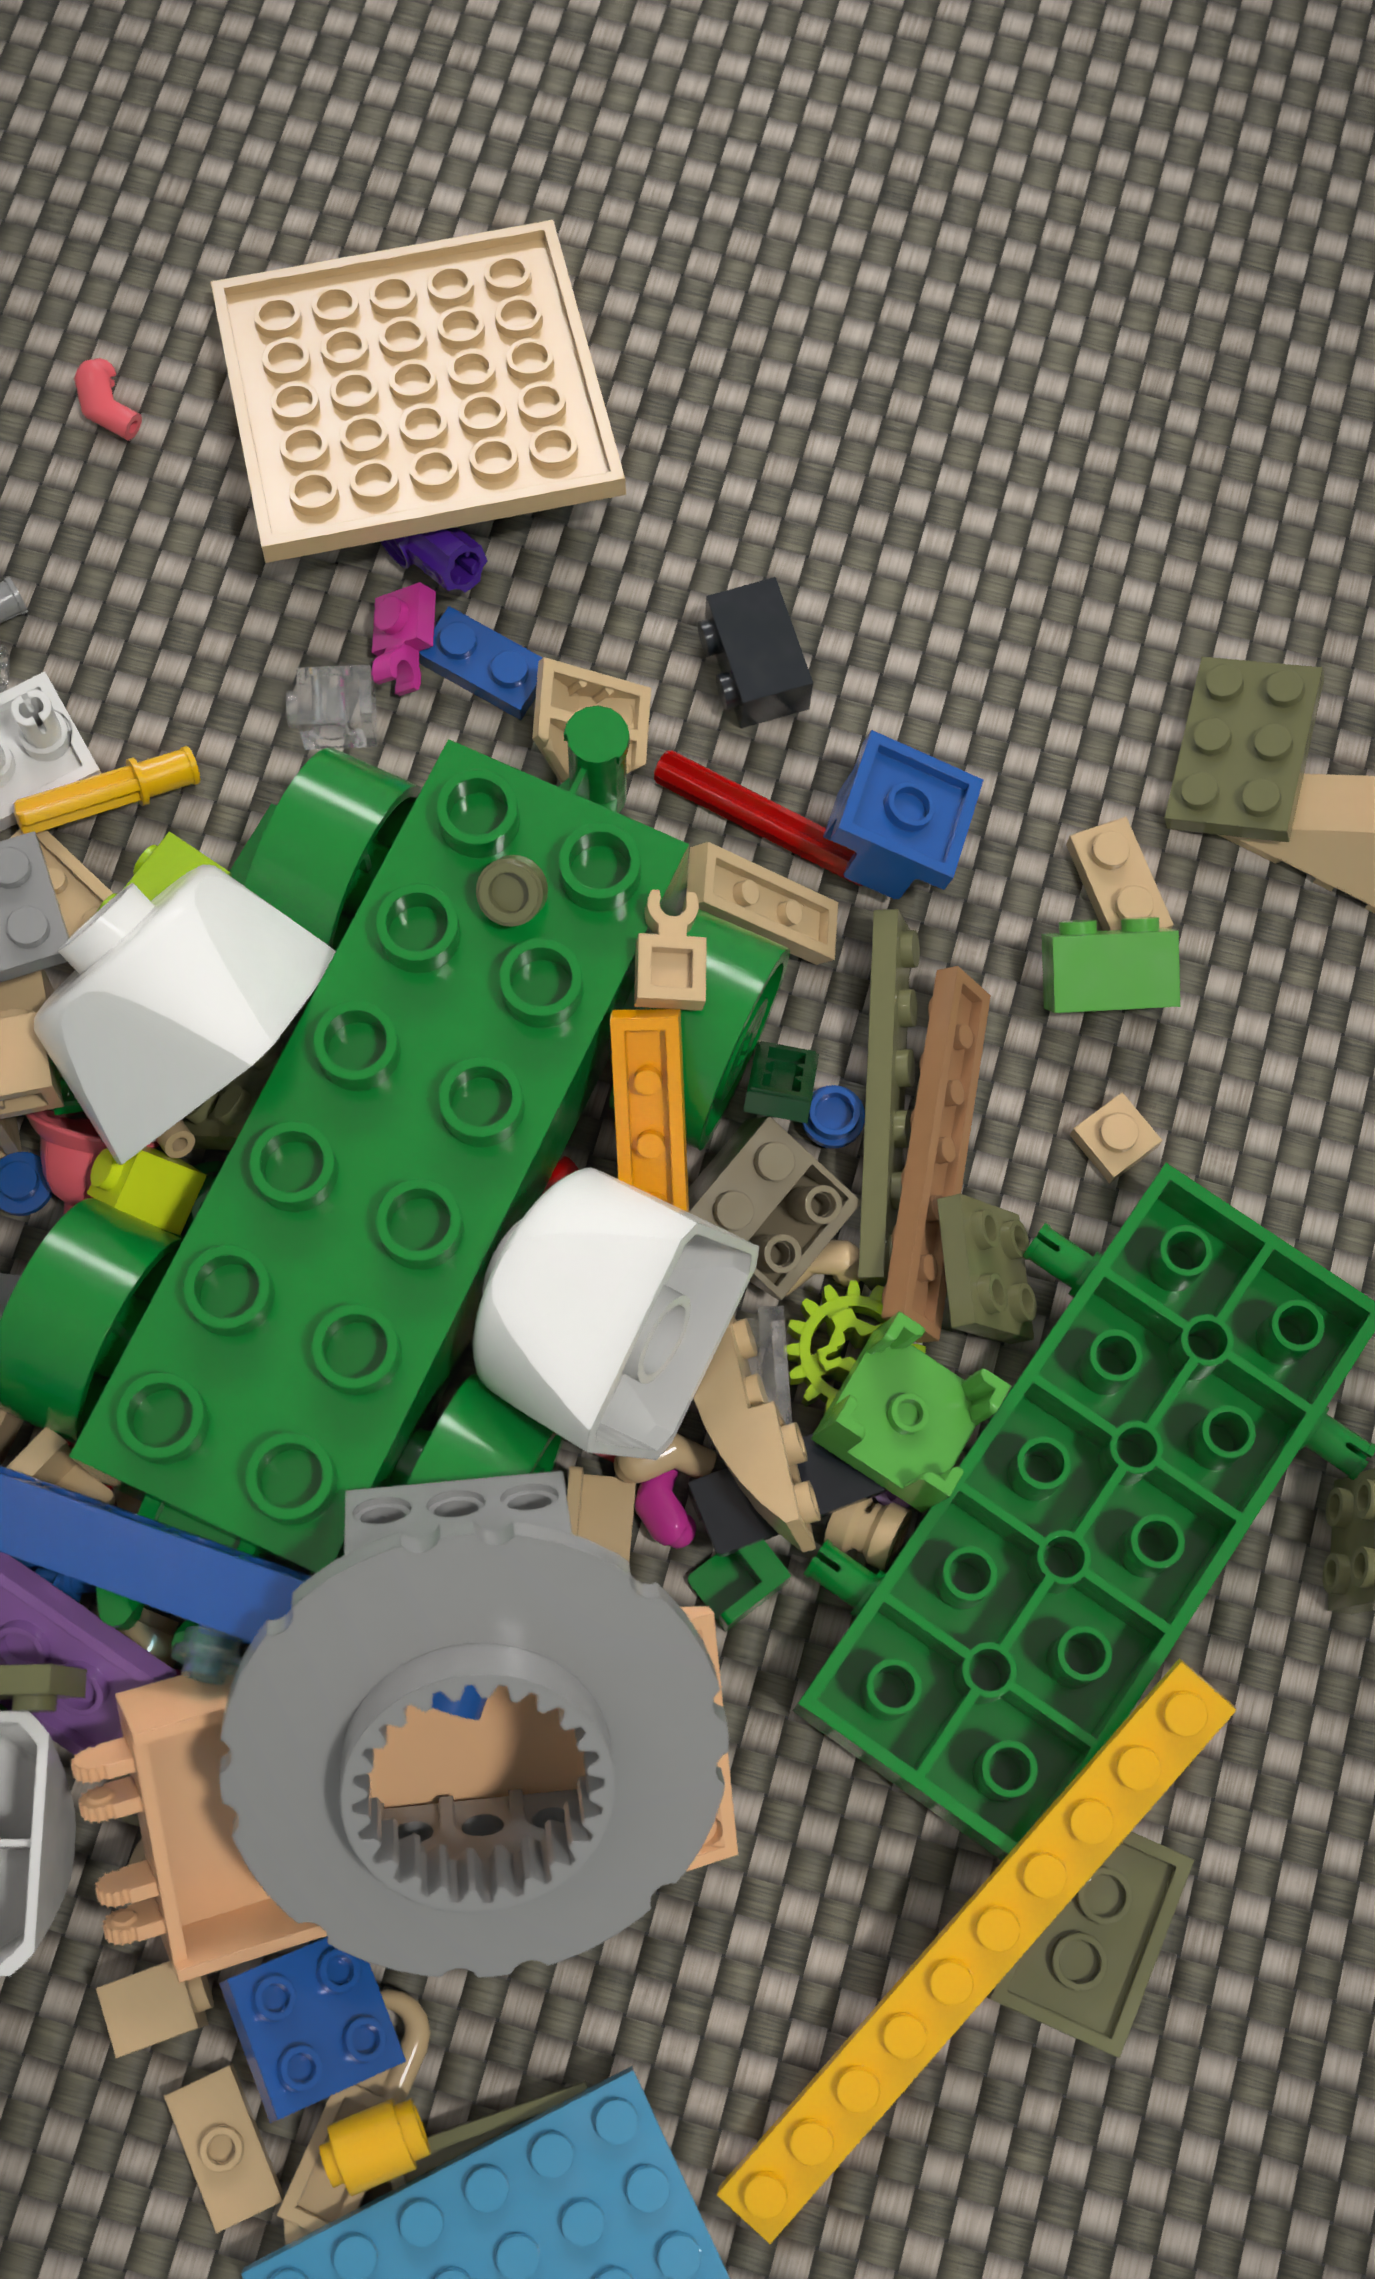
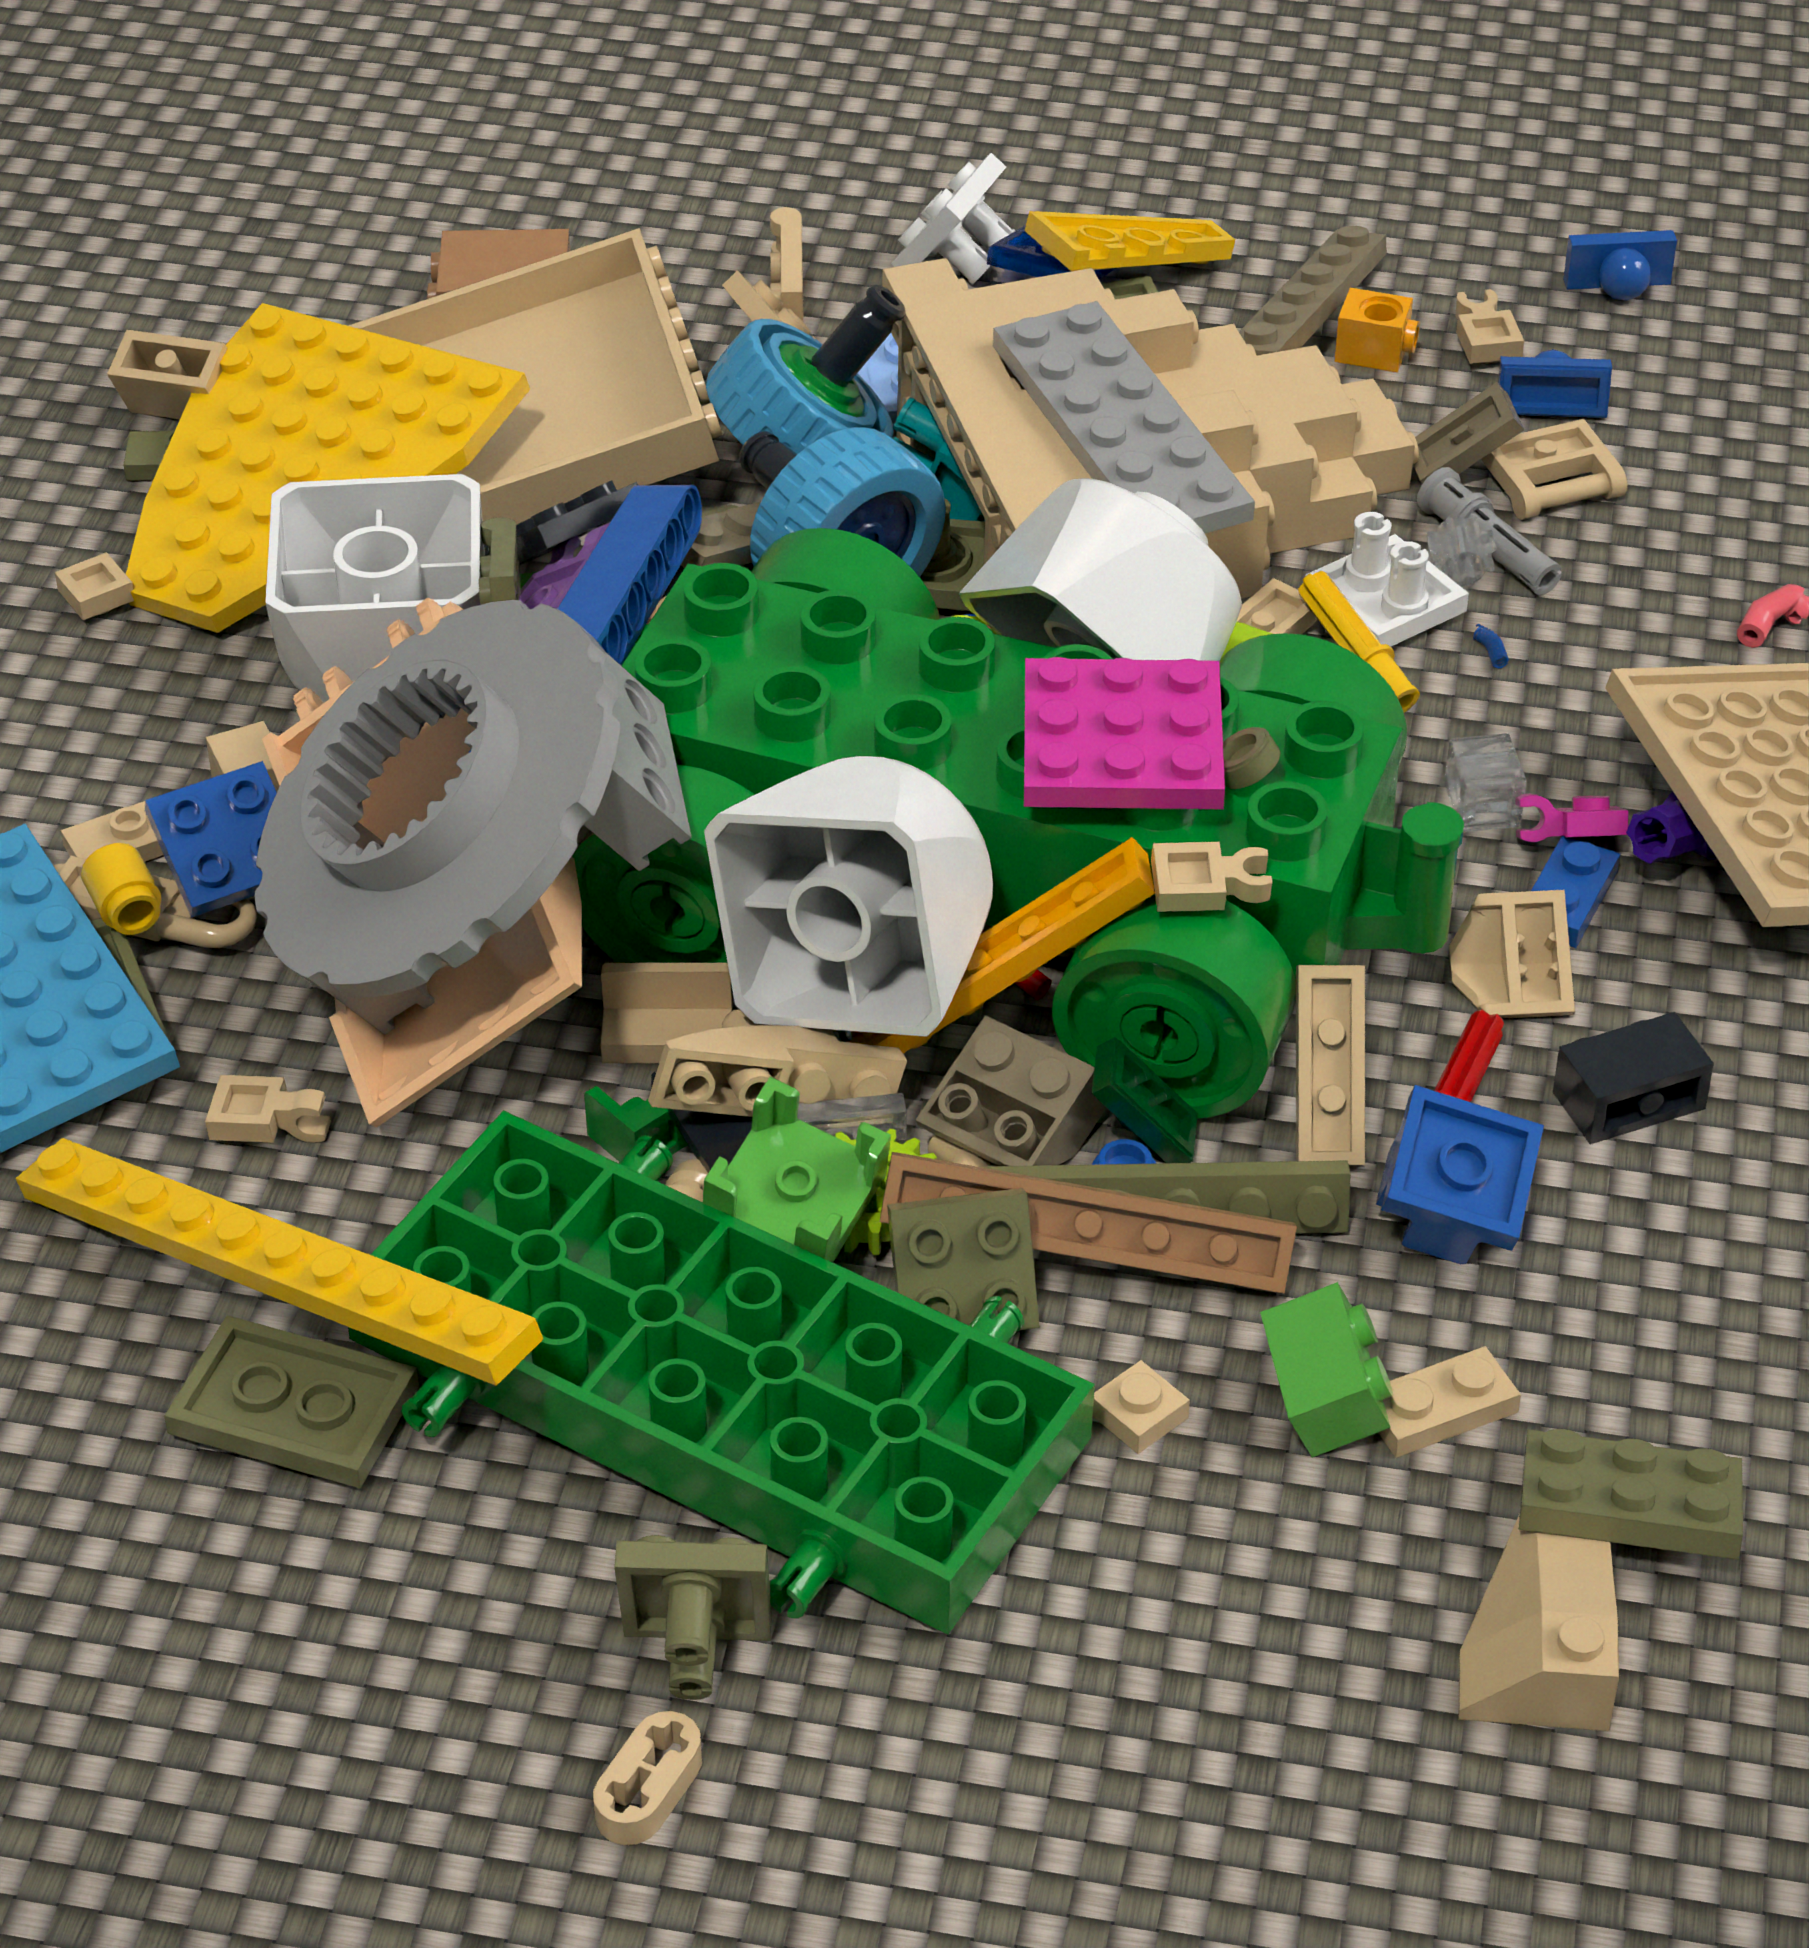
camera: 90 degrees right, 30 degrees down
none -> tan plate [205,1075,331,1143]
none -> dark pink plate [1024,657,1225,809]
none -> blue leg [1473,624,1509,669]

